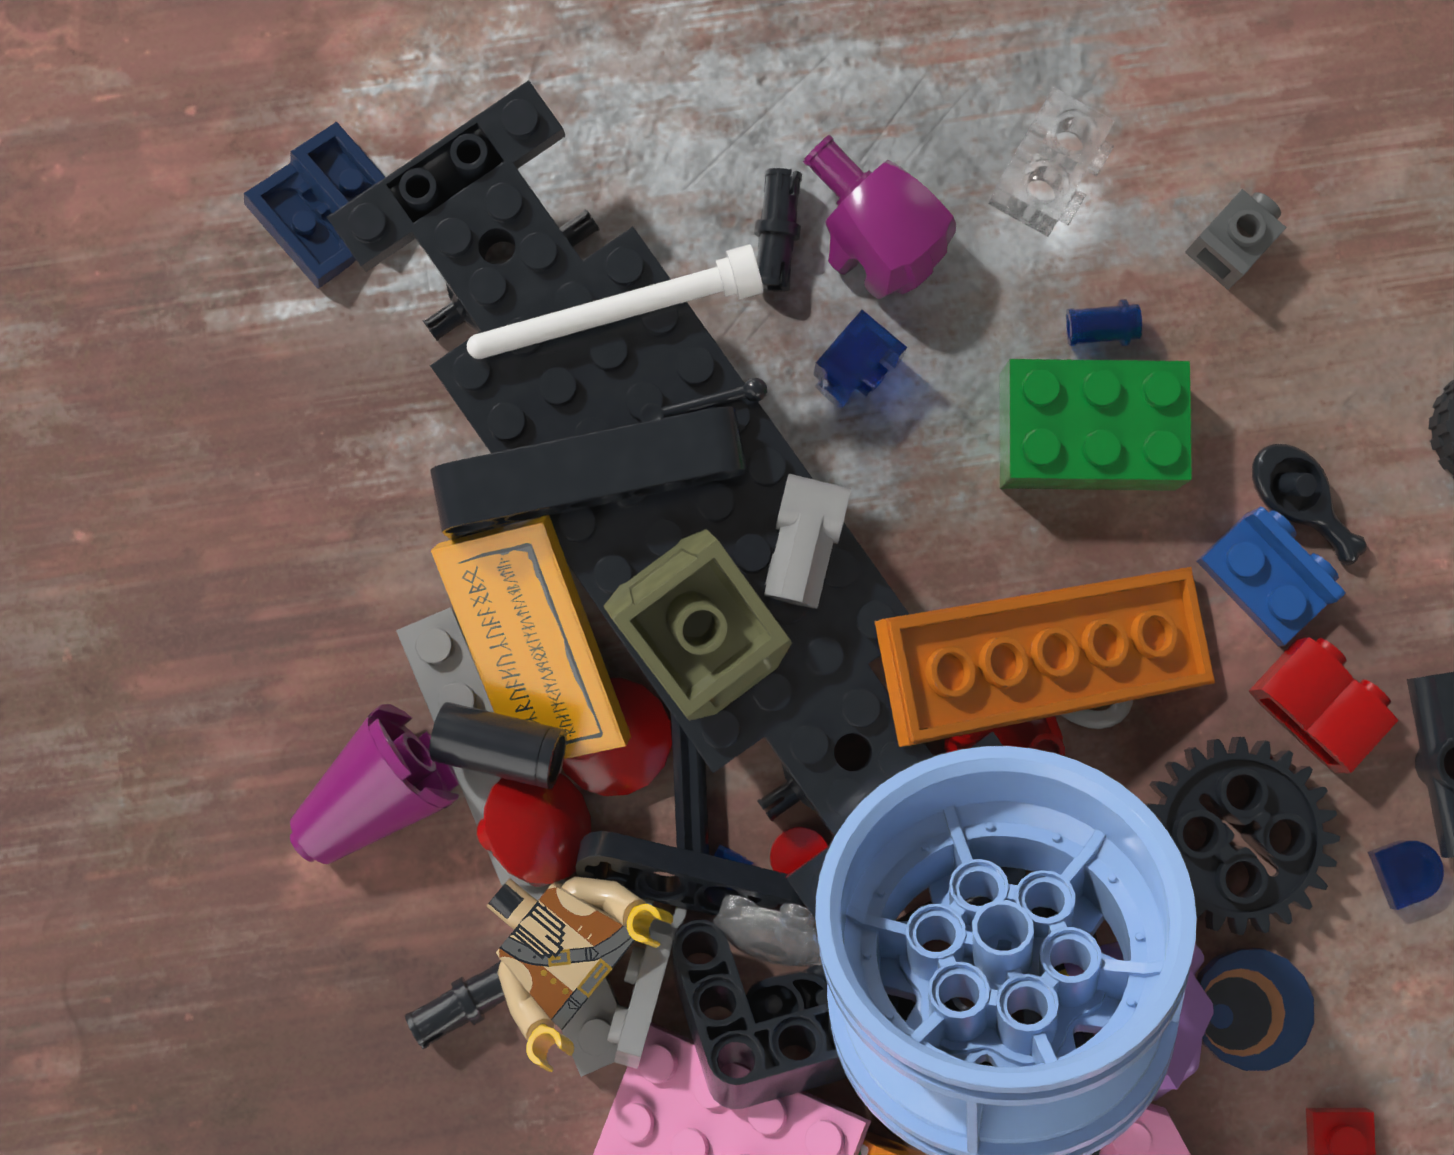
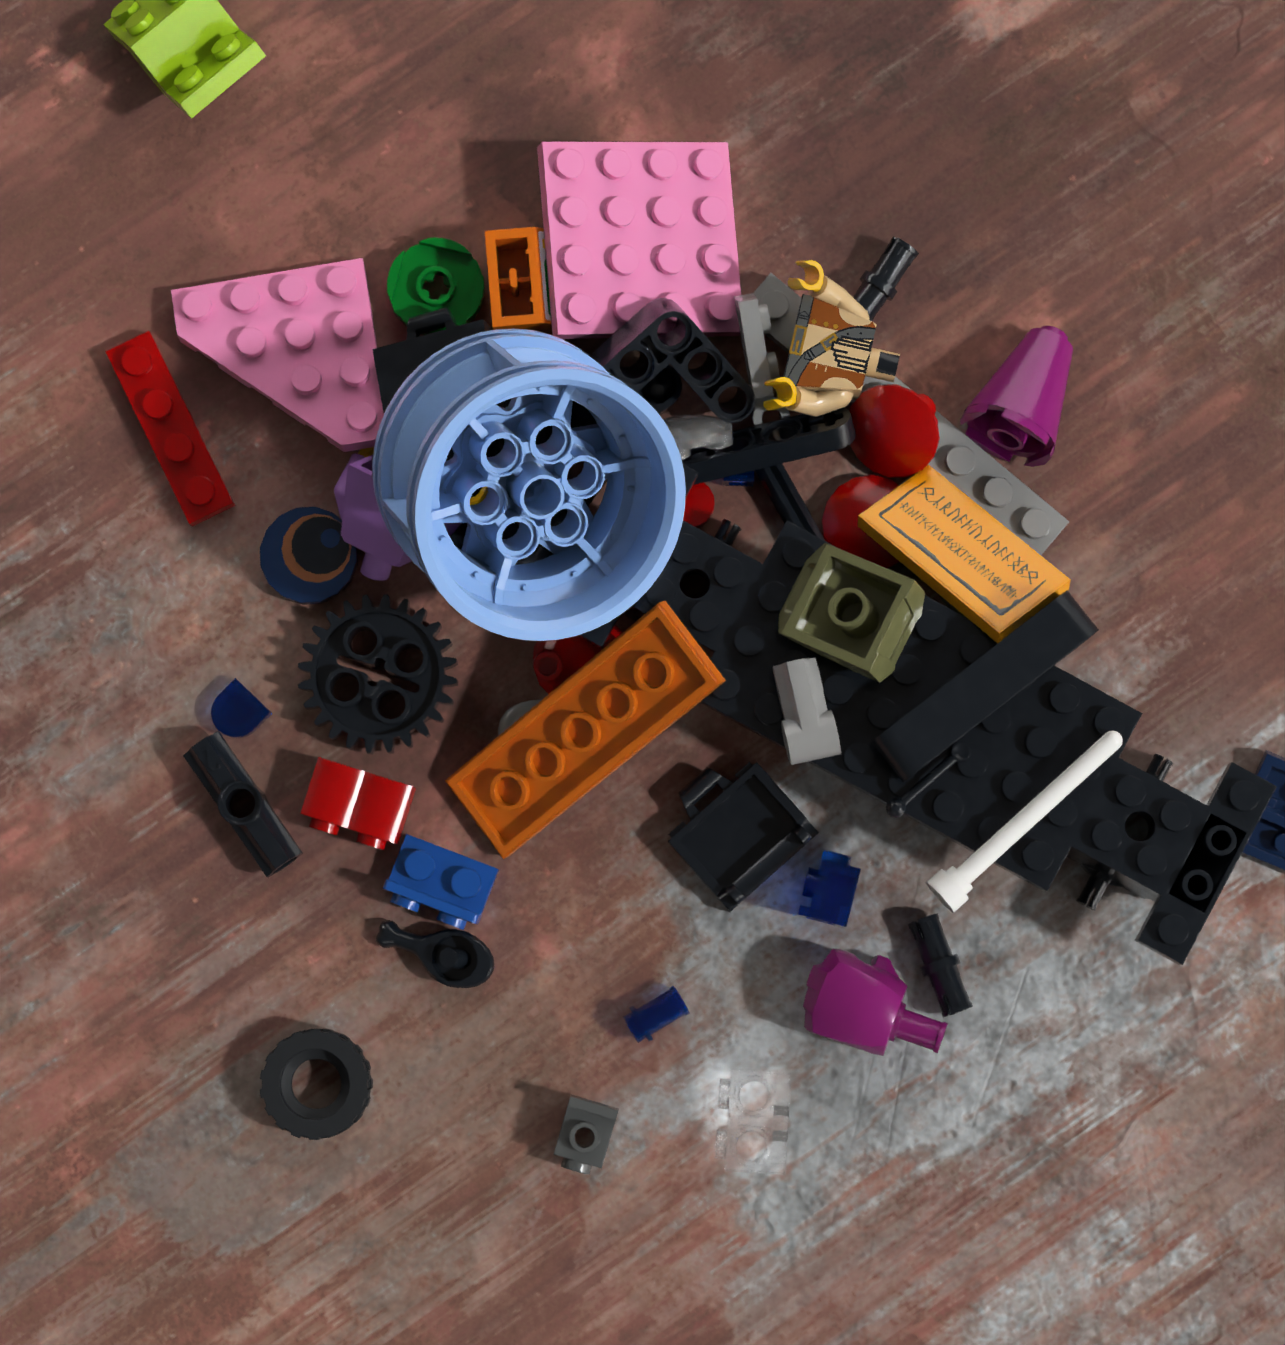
camera: 155 degrees right, 0 degrees up
black pin [429,702,567,789] -> none
green brick [999,359,1192,491] -> none
none -> black piece [668,762,819,912]

